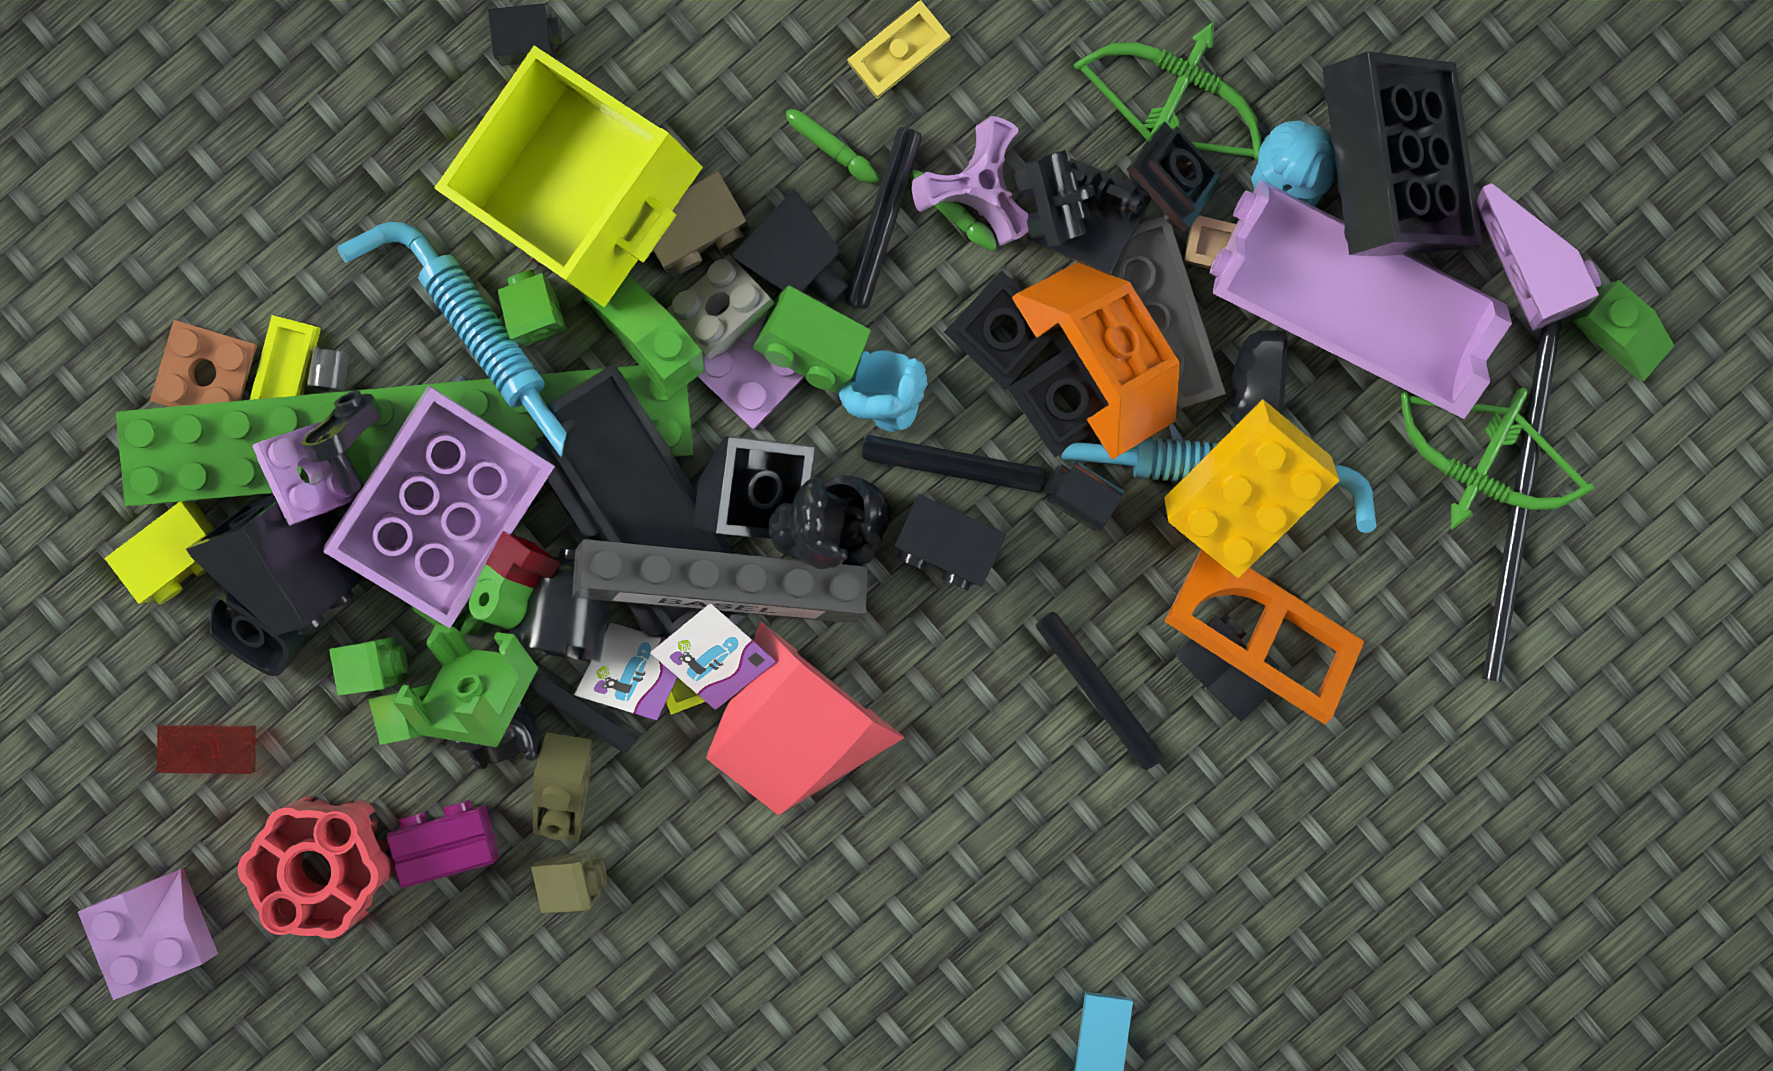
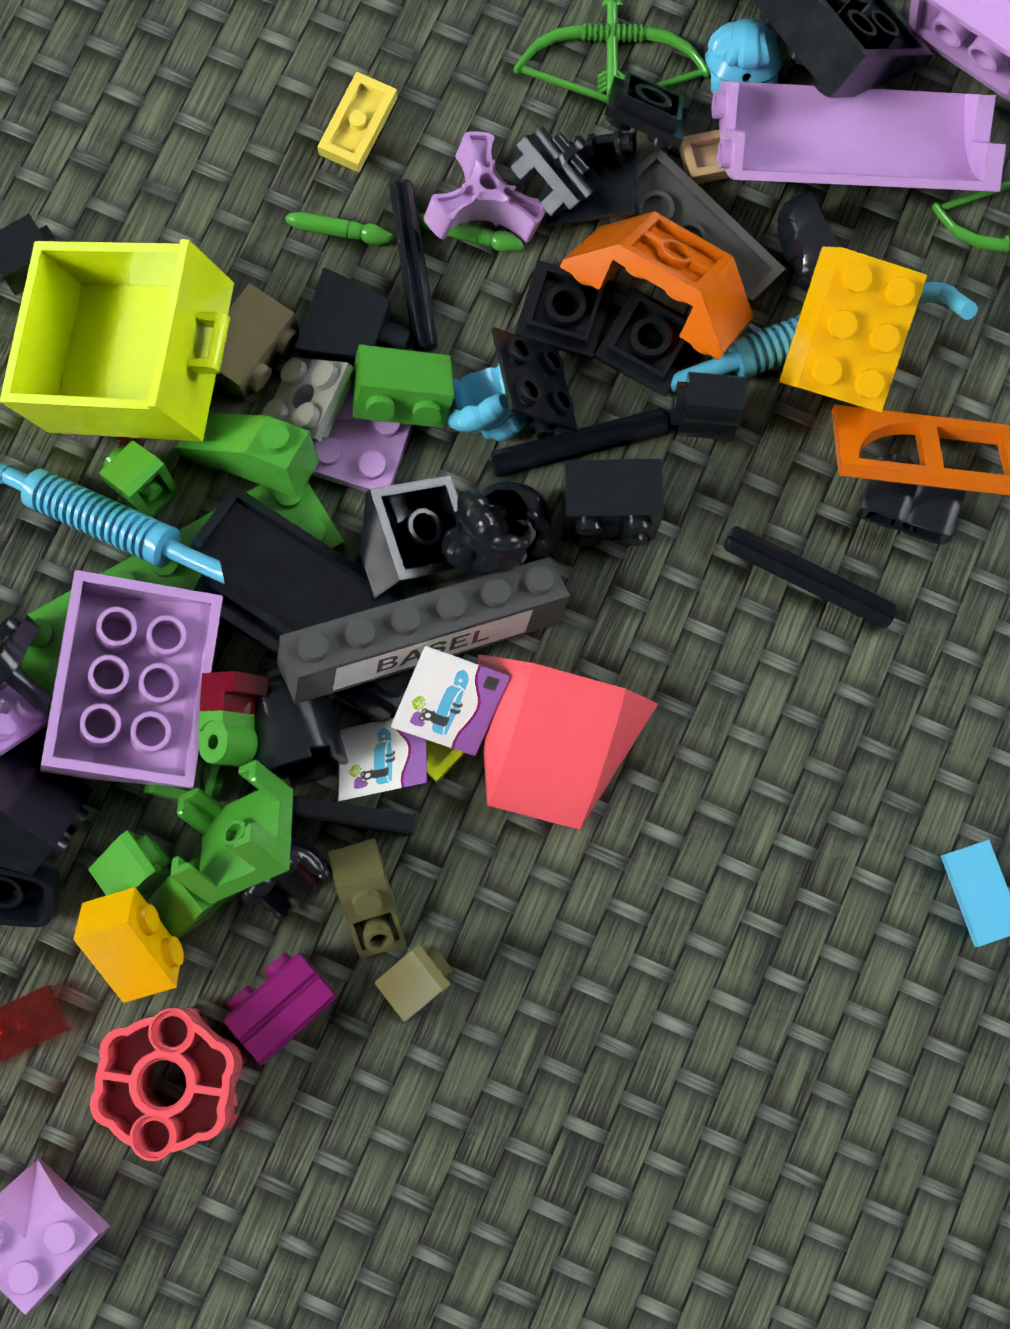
camera: 30 degrees left, 10 degrees down
none -> yellow brick [73,887,184,1003]
none -> black hinge [491,327,578,440]

